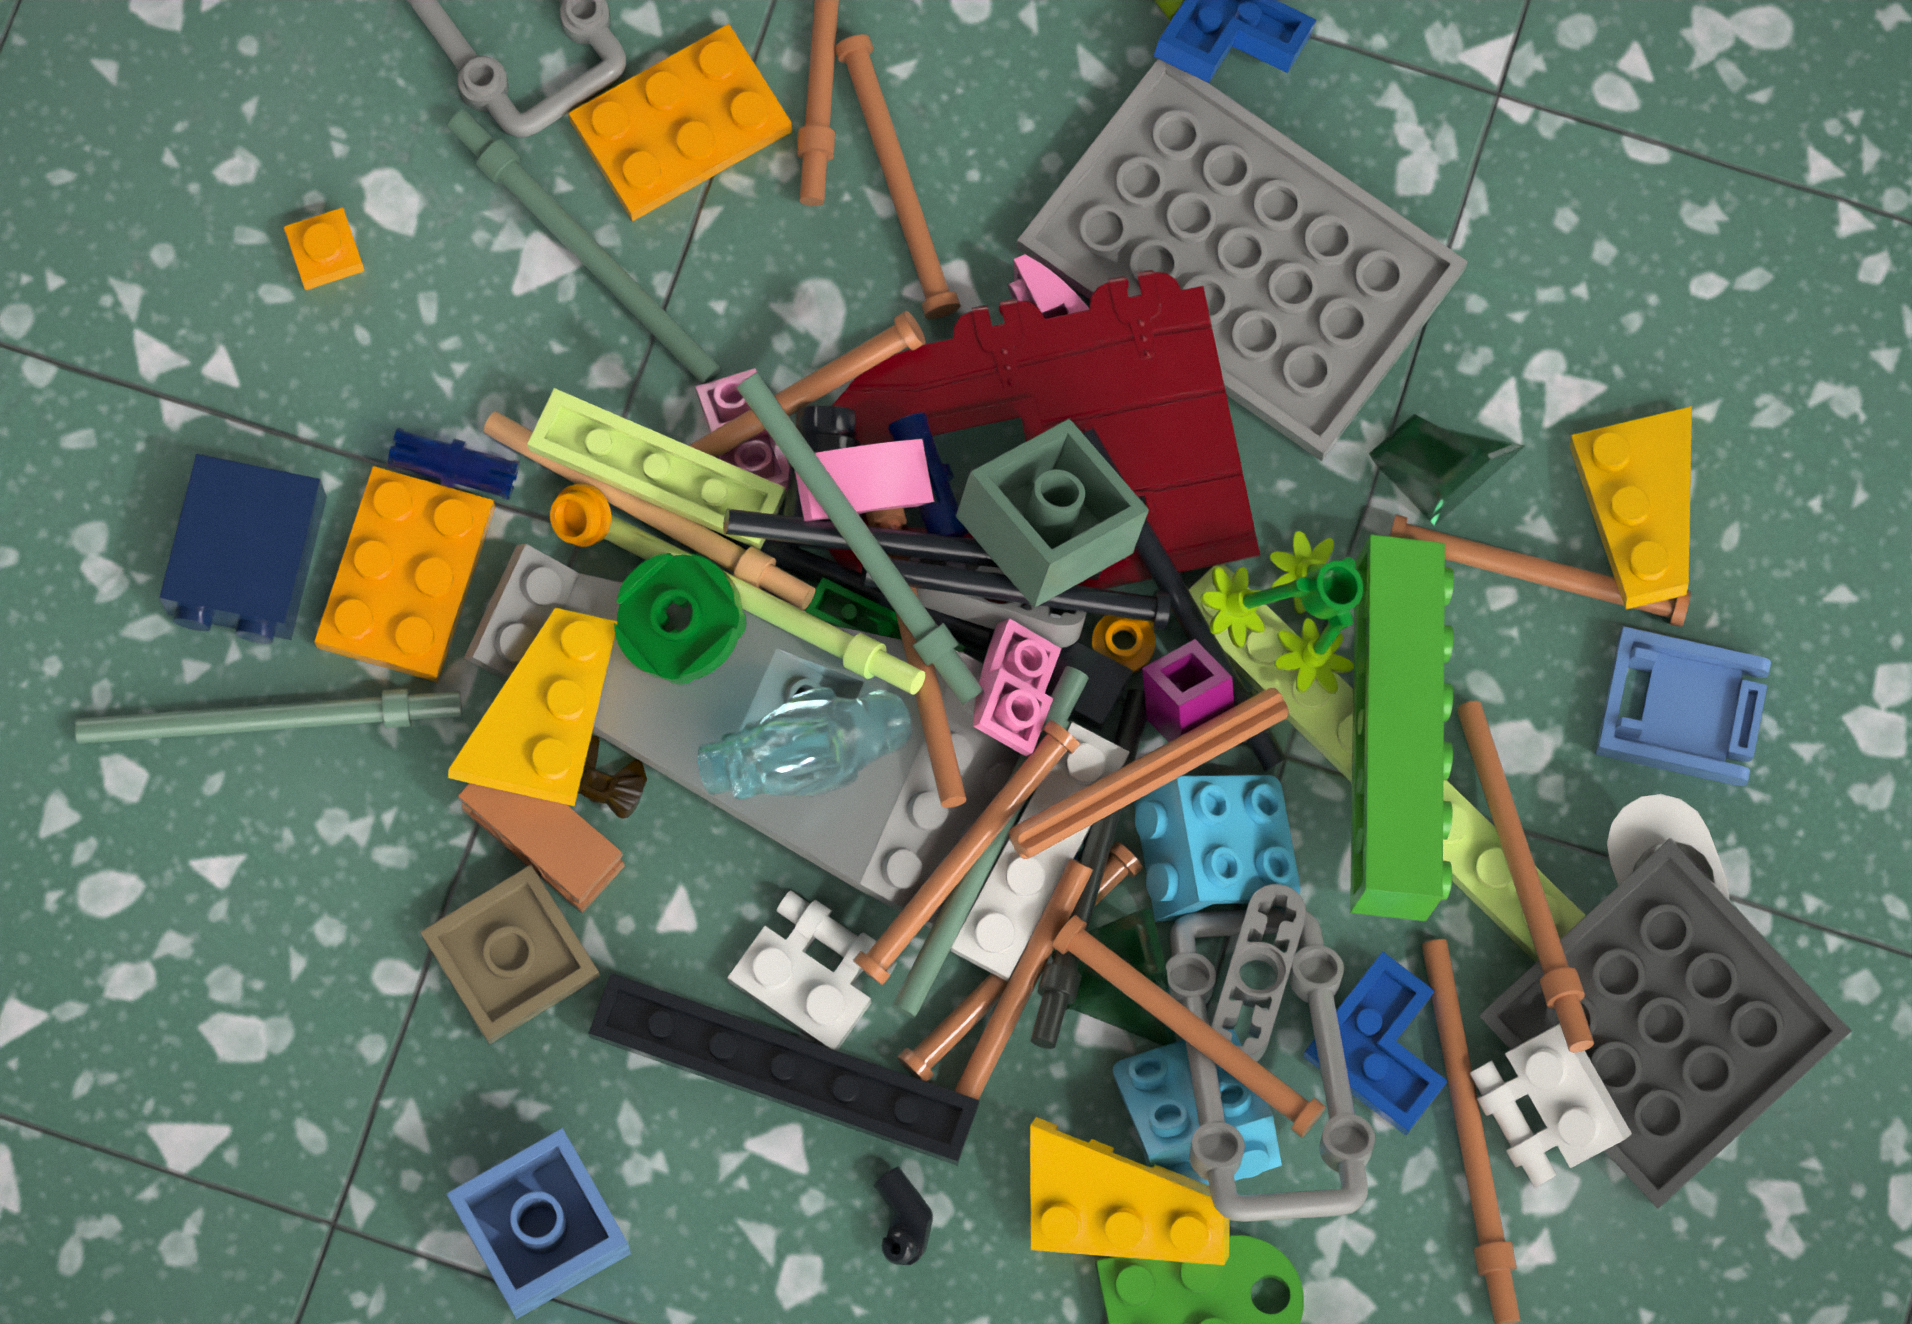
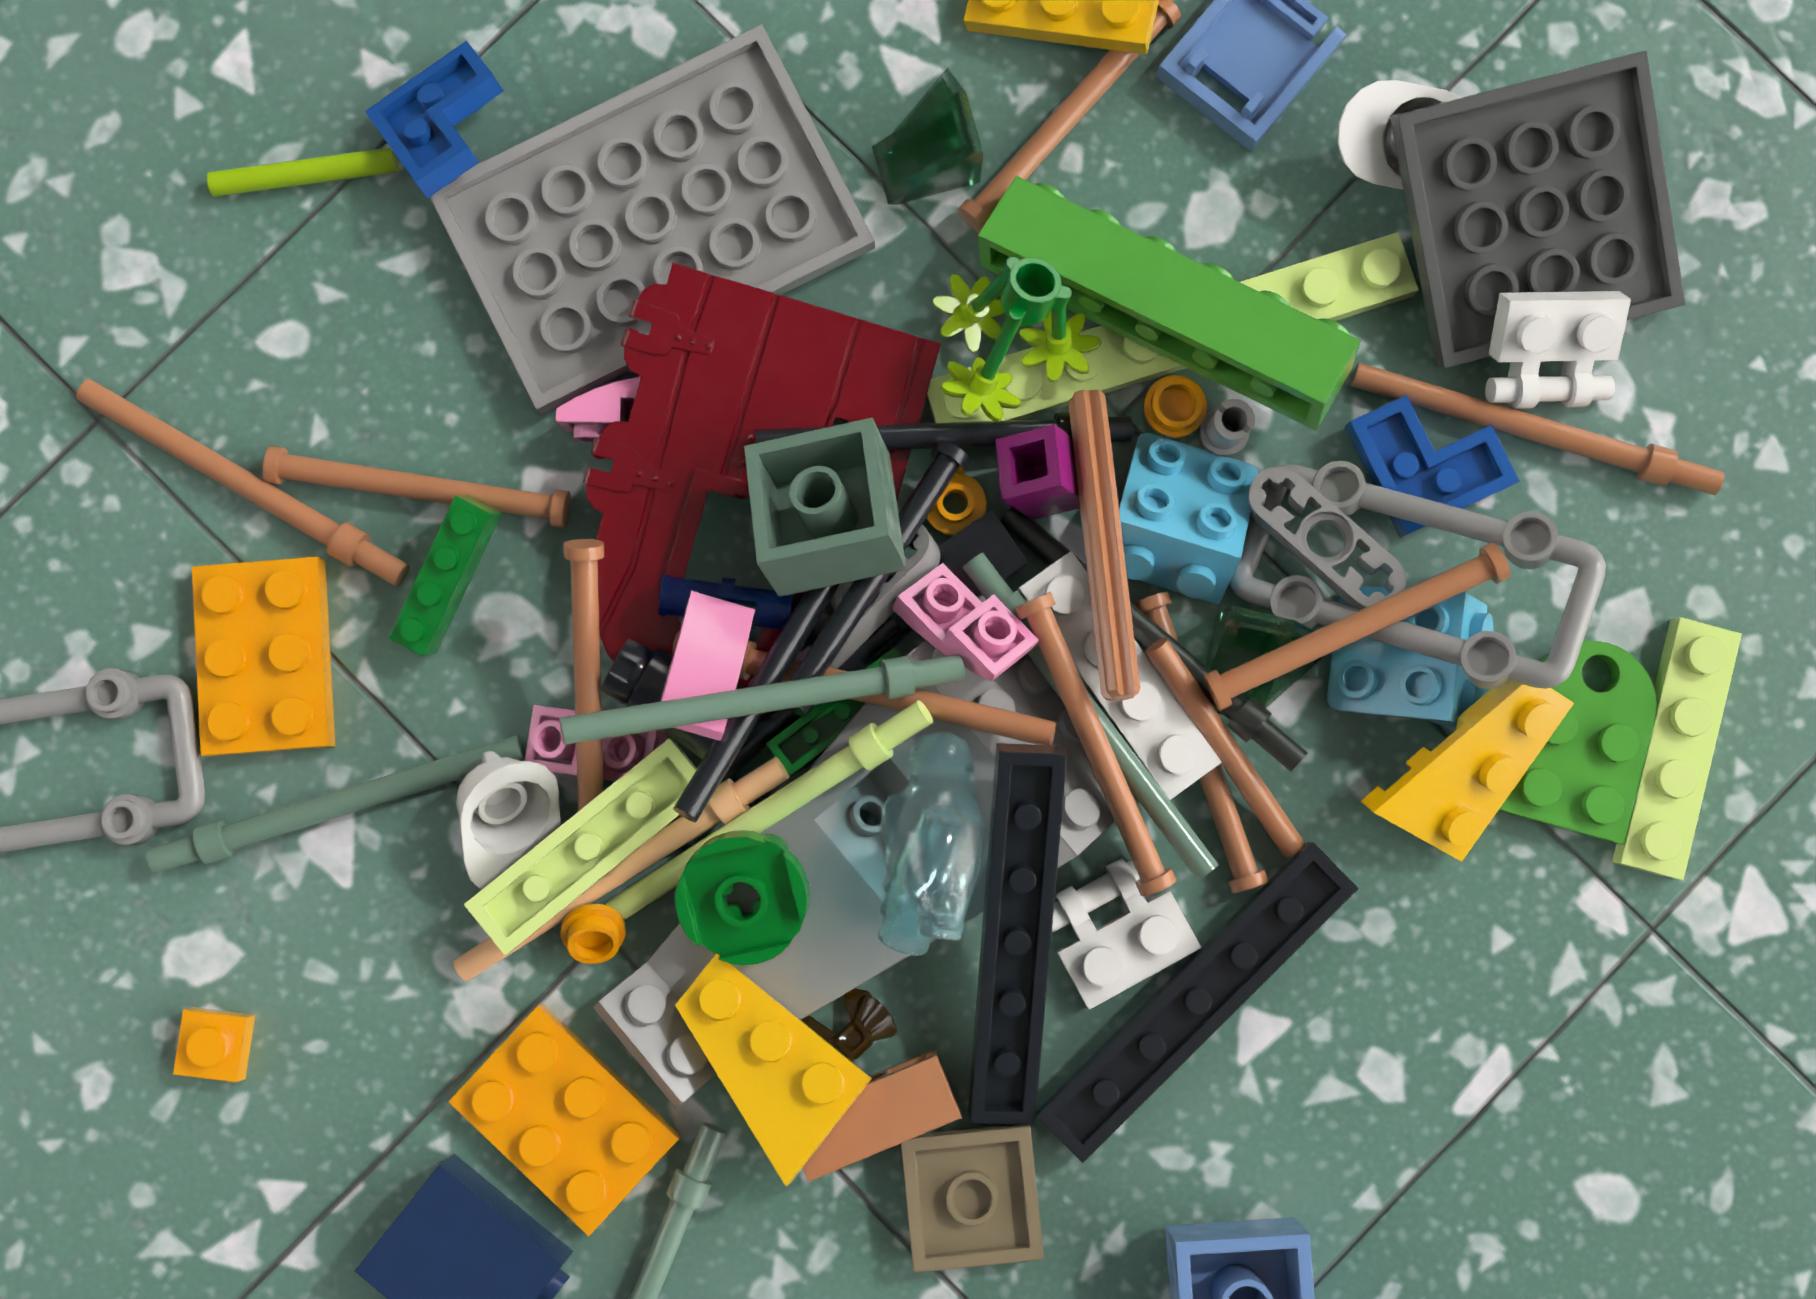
camera: 60 degrees left, 10 degrees up
clear blue pin [387,428,520,500] -> none
black arm [873,1166,933,1265] -> none
nougat bar [1457,701,1594,1053] -> none
none -> green piece [388,495,502,657]
none -> white piece [456,751,561,890]
none -> black plate [968,743,1067,1125]
none -> light orange plate [1143,375,1207,439]
none -> light grey pin [1199,399,1255,457]

